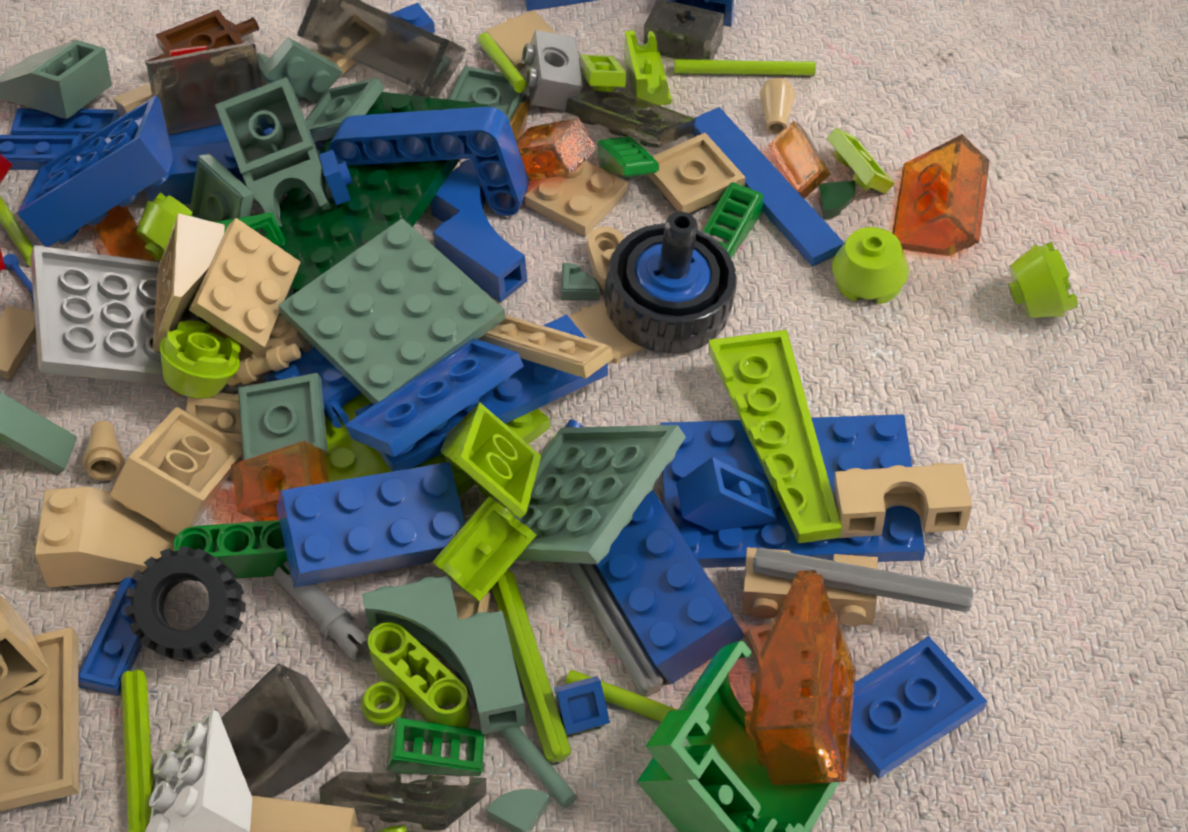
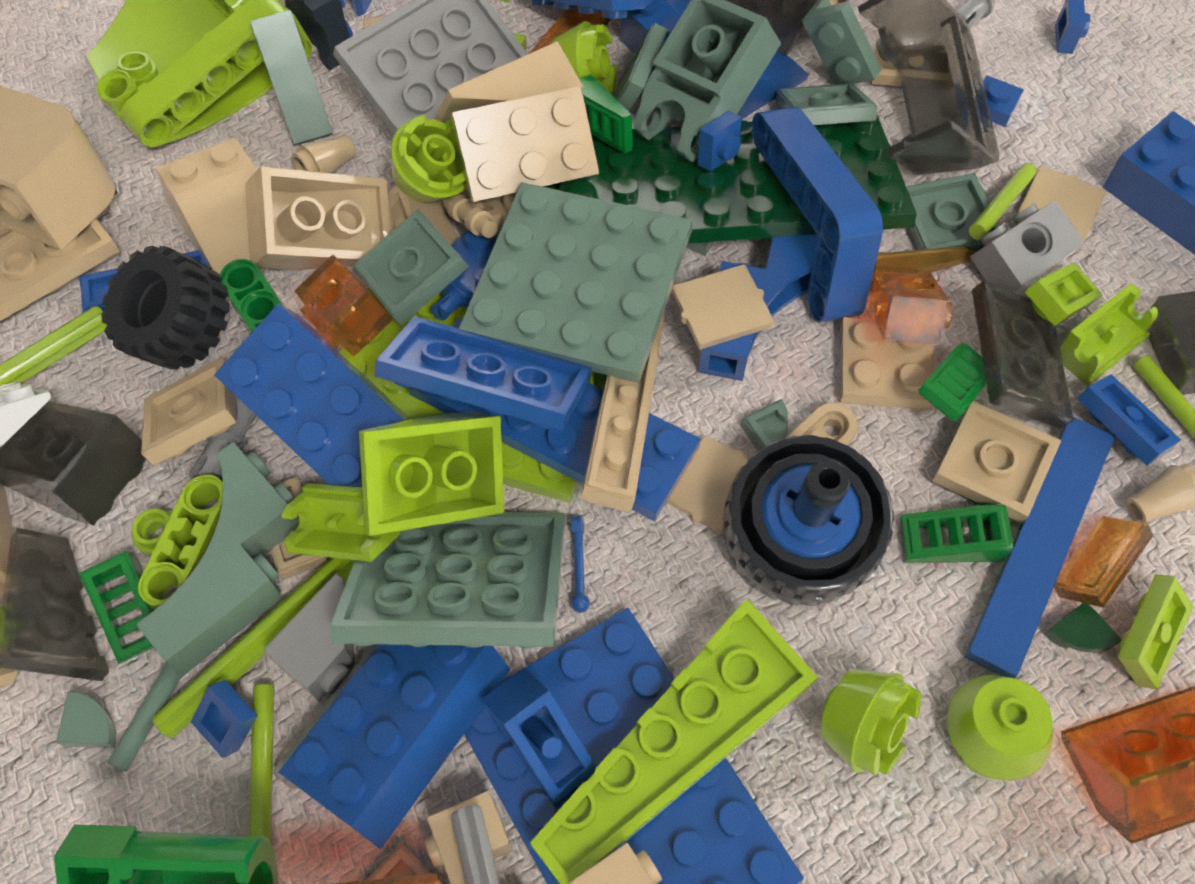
camera: 60 degrees right, 10 degrees up
none -> tan plate [141,357,236,466]
none -> light grey slope [263,574,355,702]
none -> tan piece [671,264,775,350]
none -> lime cone [821,669,921,776]
none -> blue plate [1077,374,1181,466]

